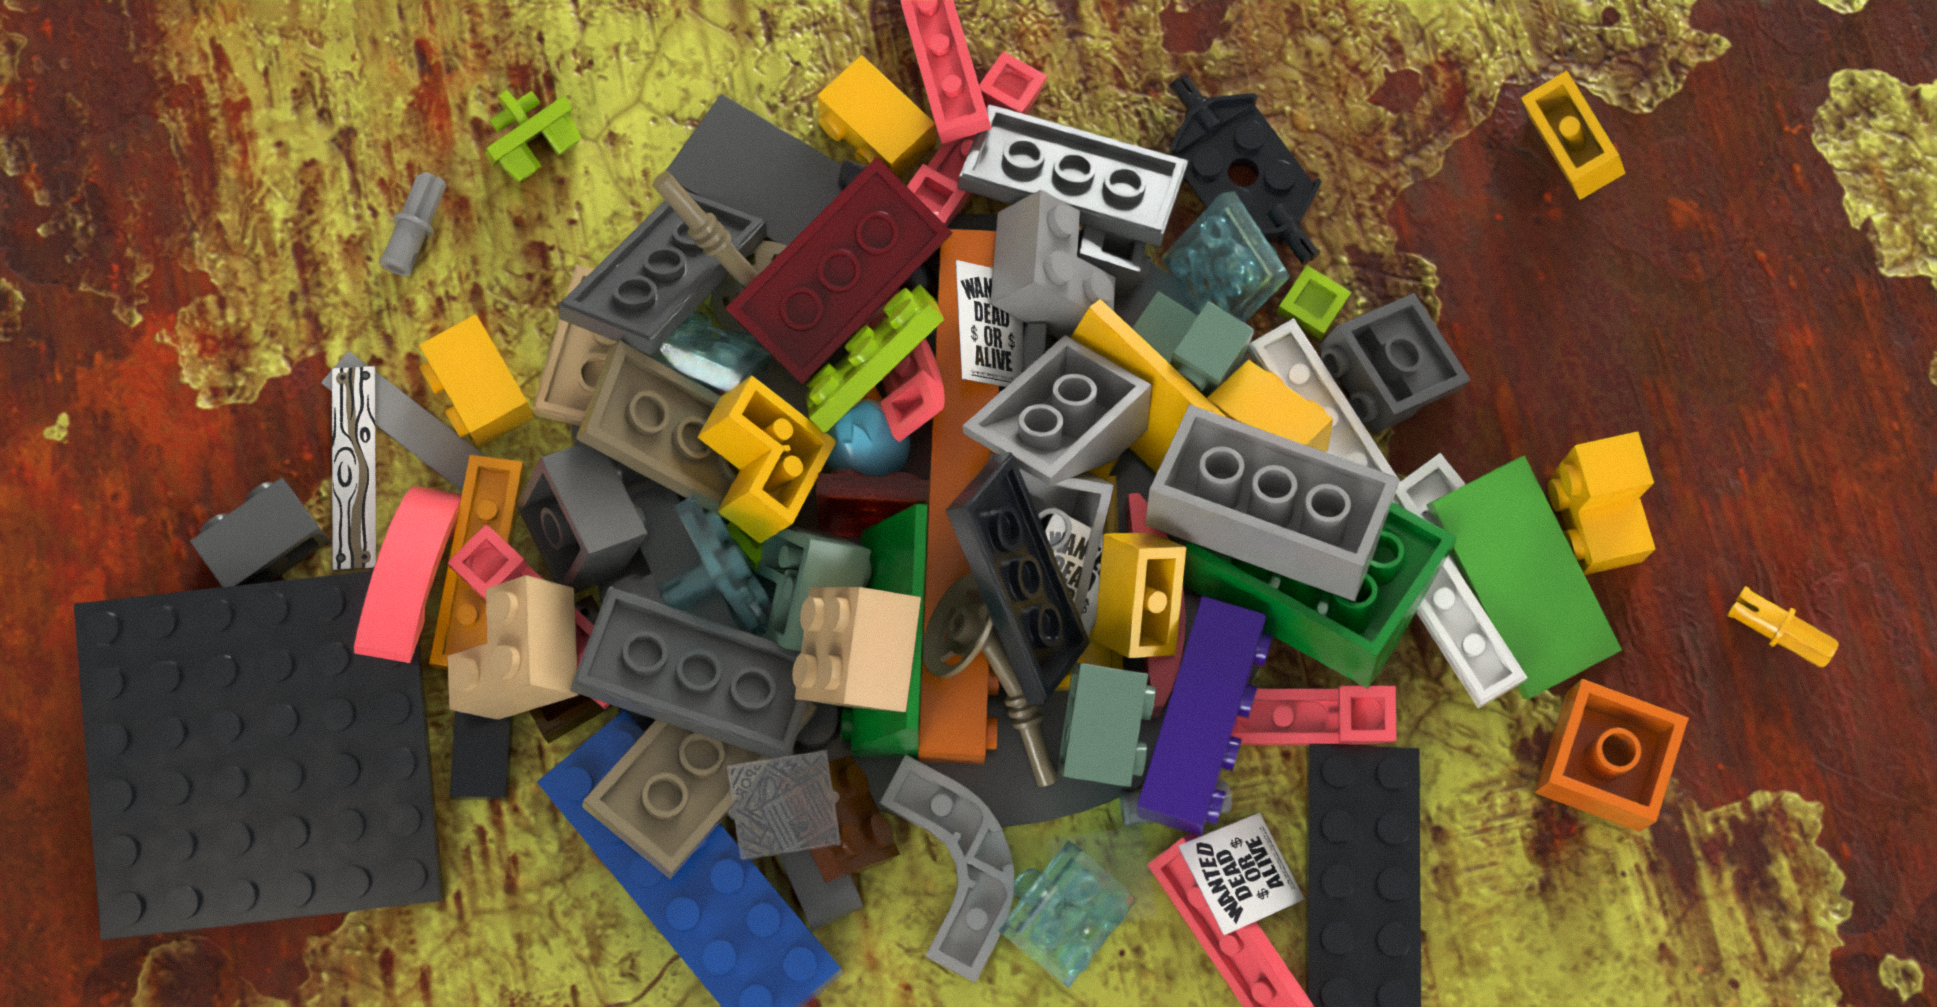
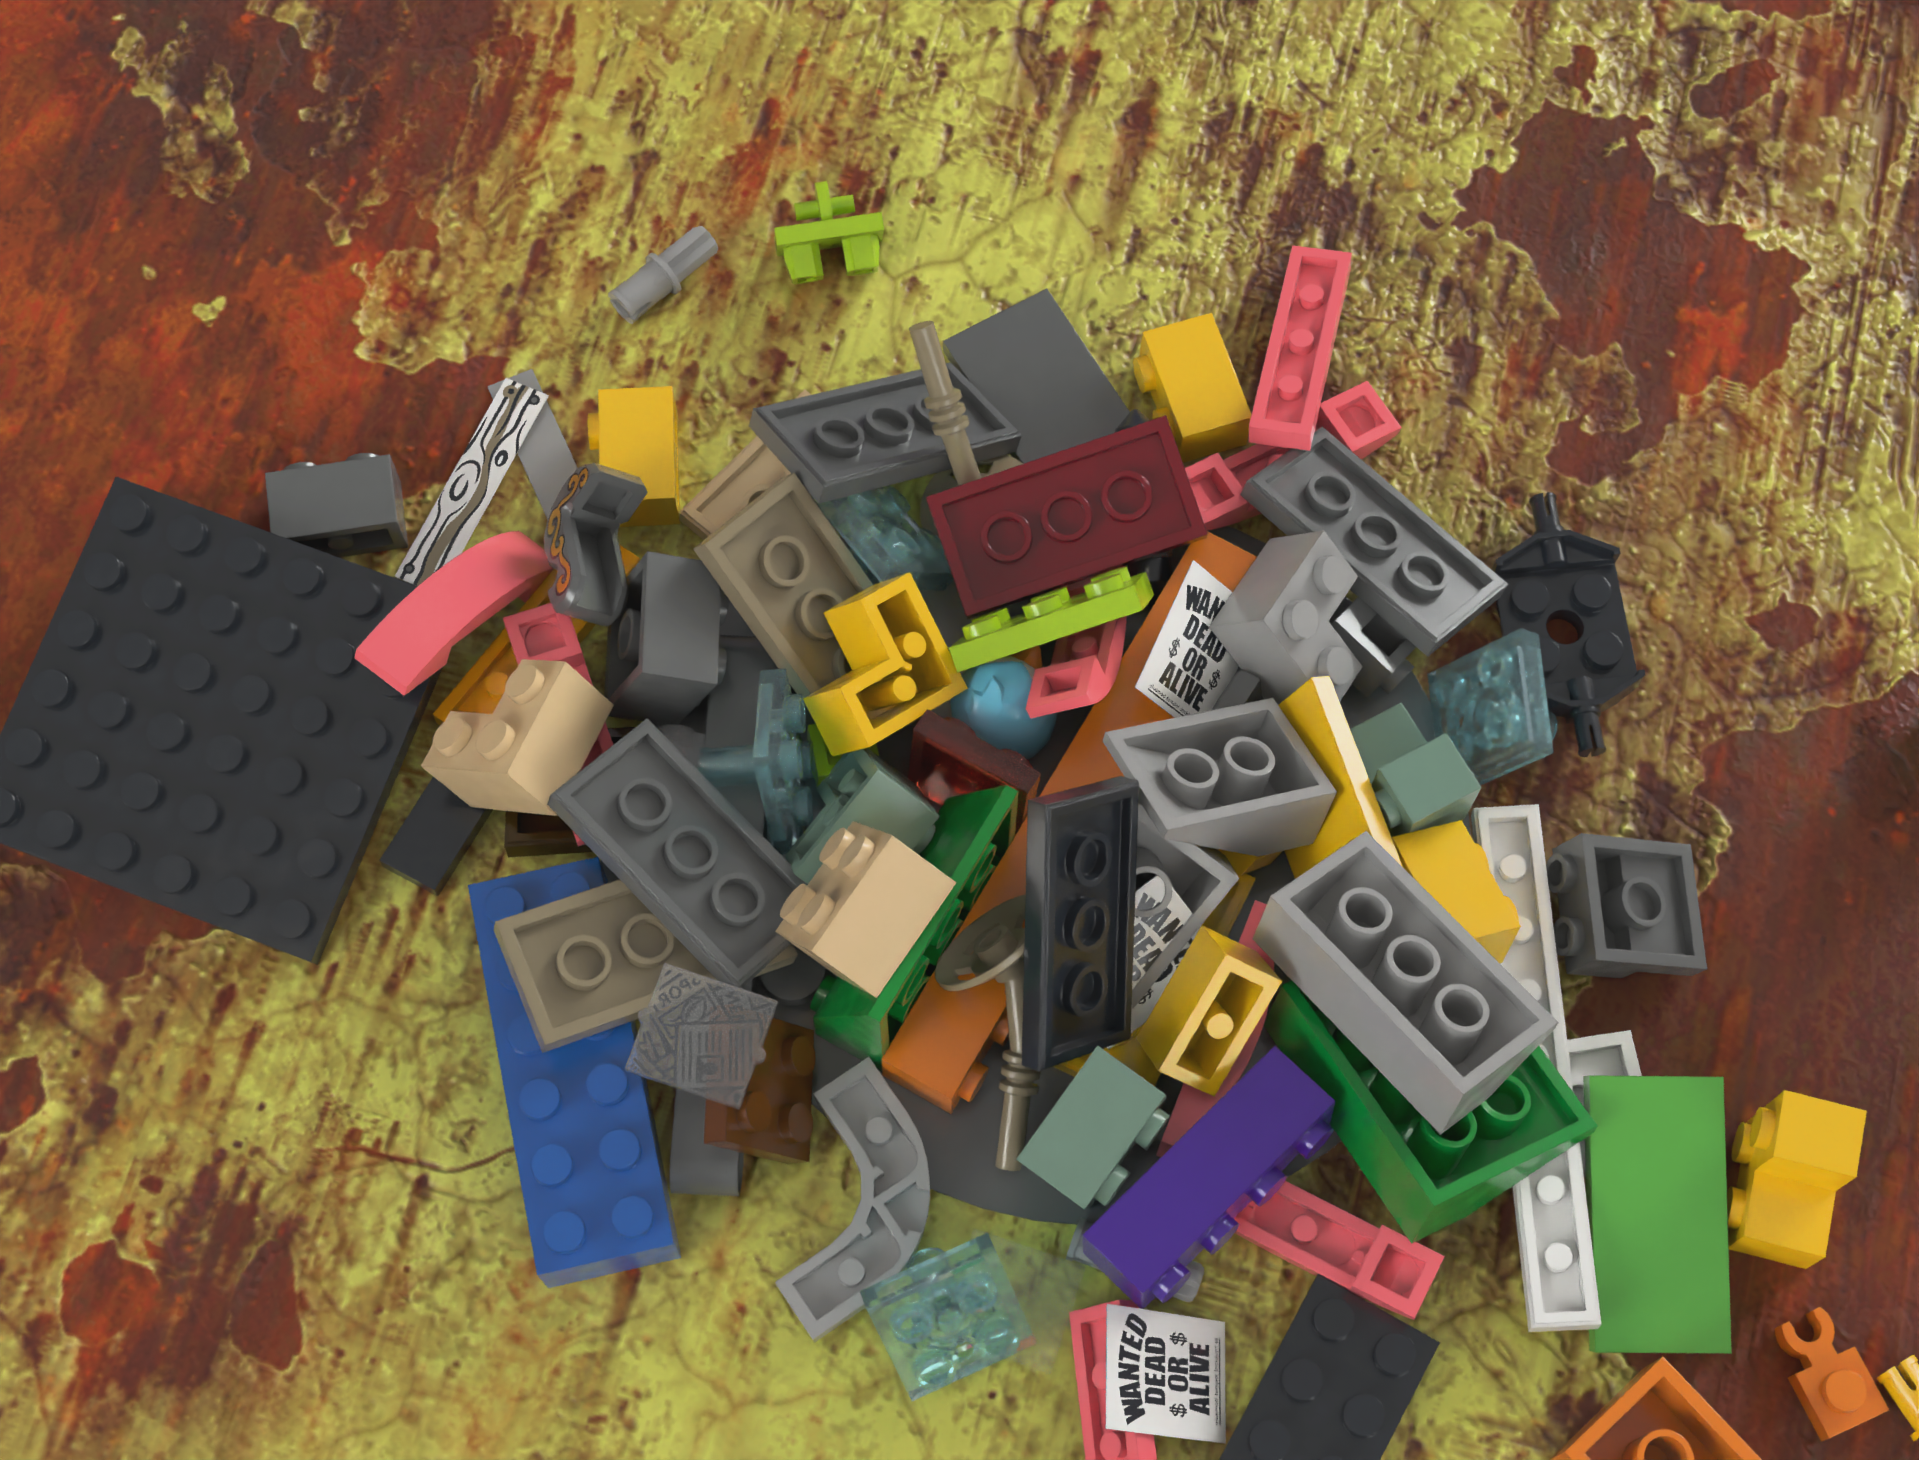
camera: 30 degrees right, 5 degrees down
lime plate [1277,265,1352,340] -> none
none -> dark grey animal [544,463,648,627]
none -> orange plate [1775,1307,1889,1442]

